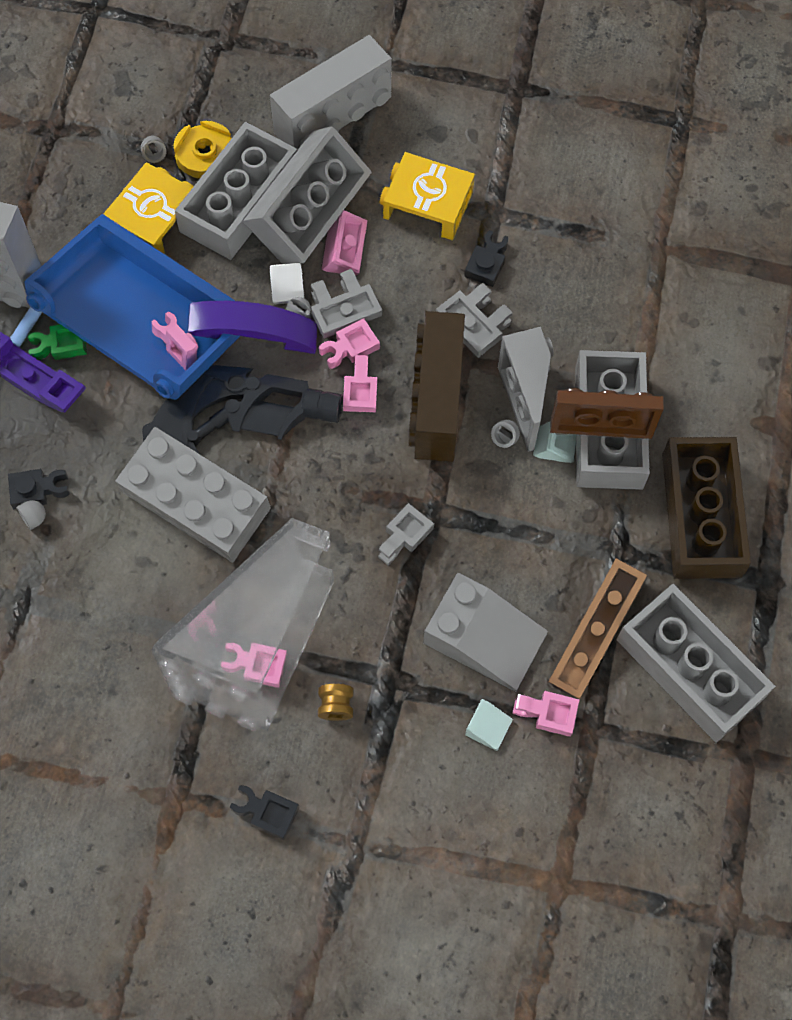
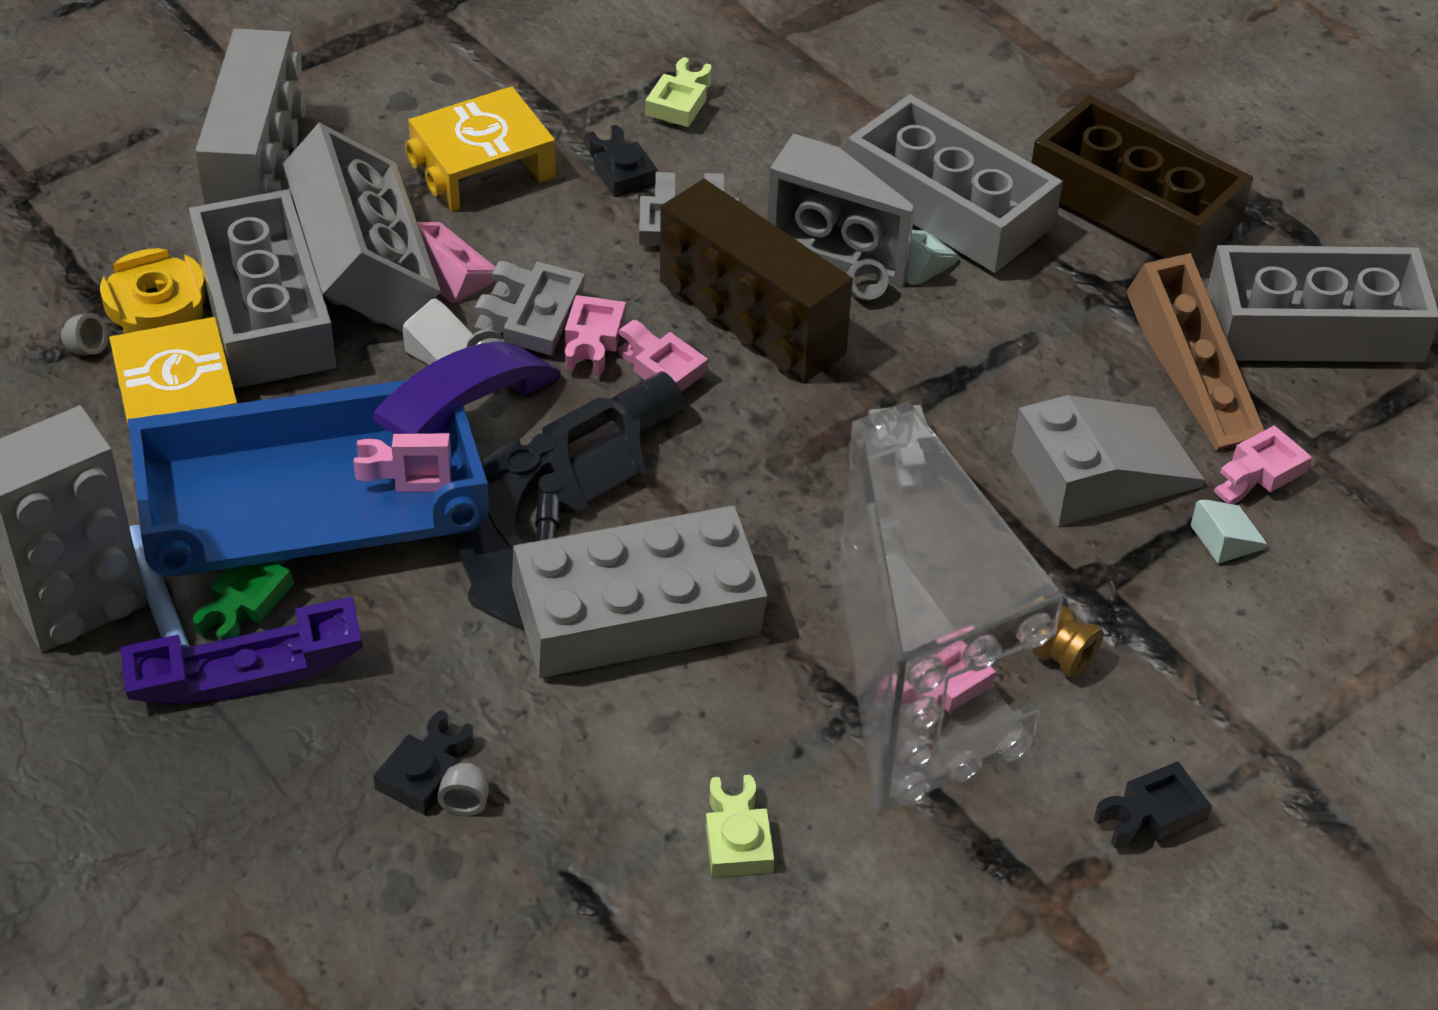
camera: 50 degrees left, 20 degrees down
reddish brown plate [550,388,664,439] -> none
none -> yellowish green plate [645,57,711,127]
none -> yellowish green plate [705,775,774,878]

